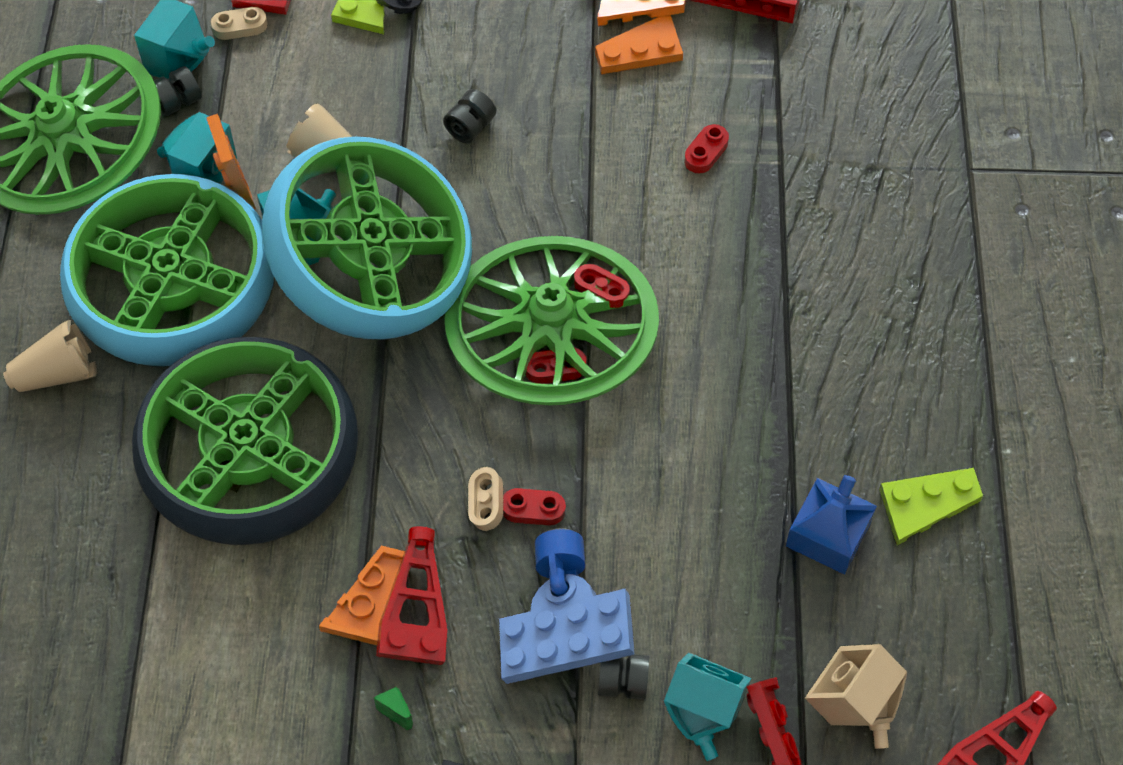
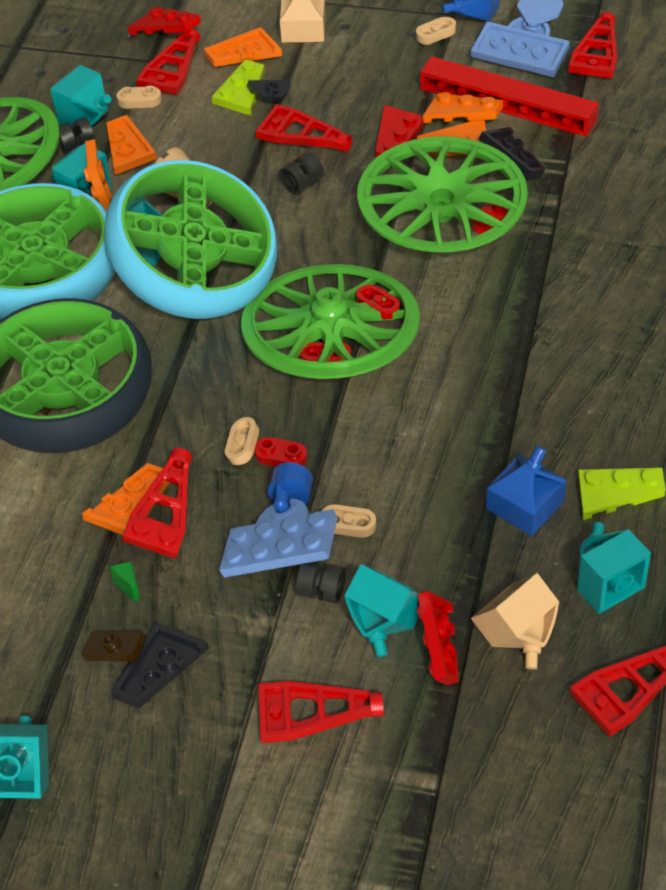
camera: 15 degrees right, 10 degrees down
none -> orange wing [106,115,157,175]
none -> red plate [255,104,352,153]
none -> tan plate [322,504,376,538]
none -> bright green wheel [357,136,528,252]
none -> red wing [375,105,426,158]
none -> black wing [479,127,545,179]
none -> teal piece [577,522,651,614]

